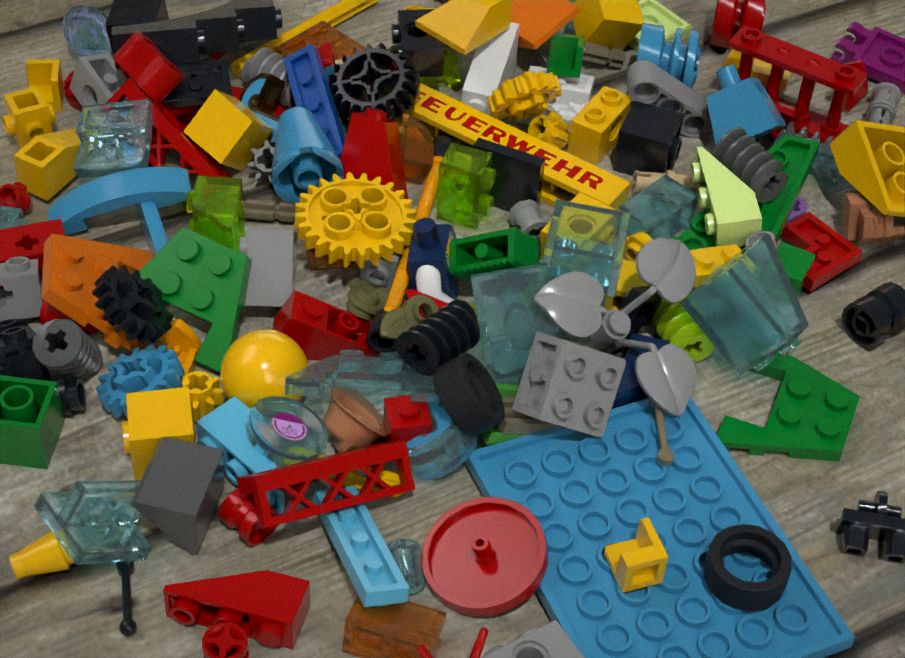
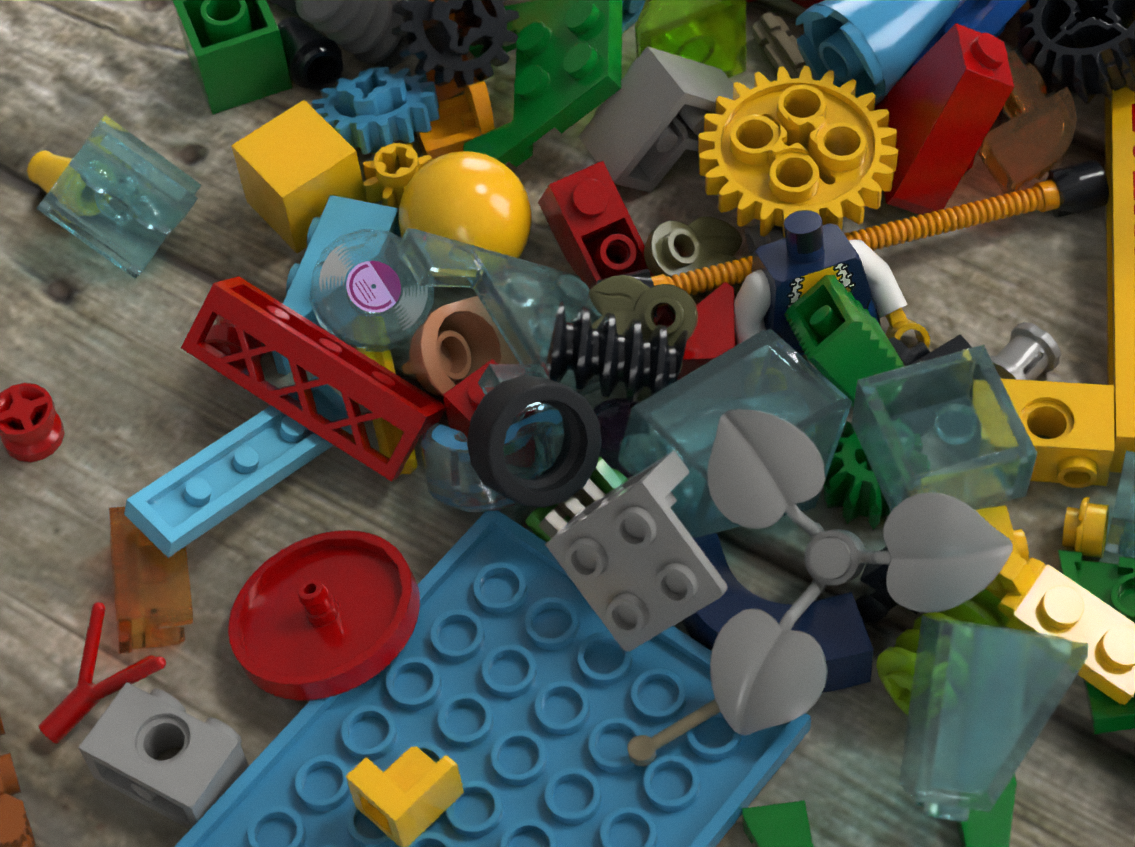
camera: 70 degrees right, 10 degrees up
black hinge [116,558,137,636] -> none
dark grey slope [130,437,224,555] -> none
red slope [163,570,311,650] -> none
clear light blue bush [387,539,426,596] -> none
clear neon green brick [436,142,496,229] -> none
black tile [469,138,545,212] -> none

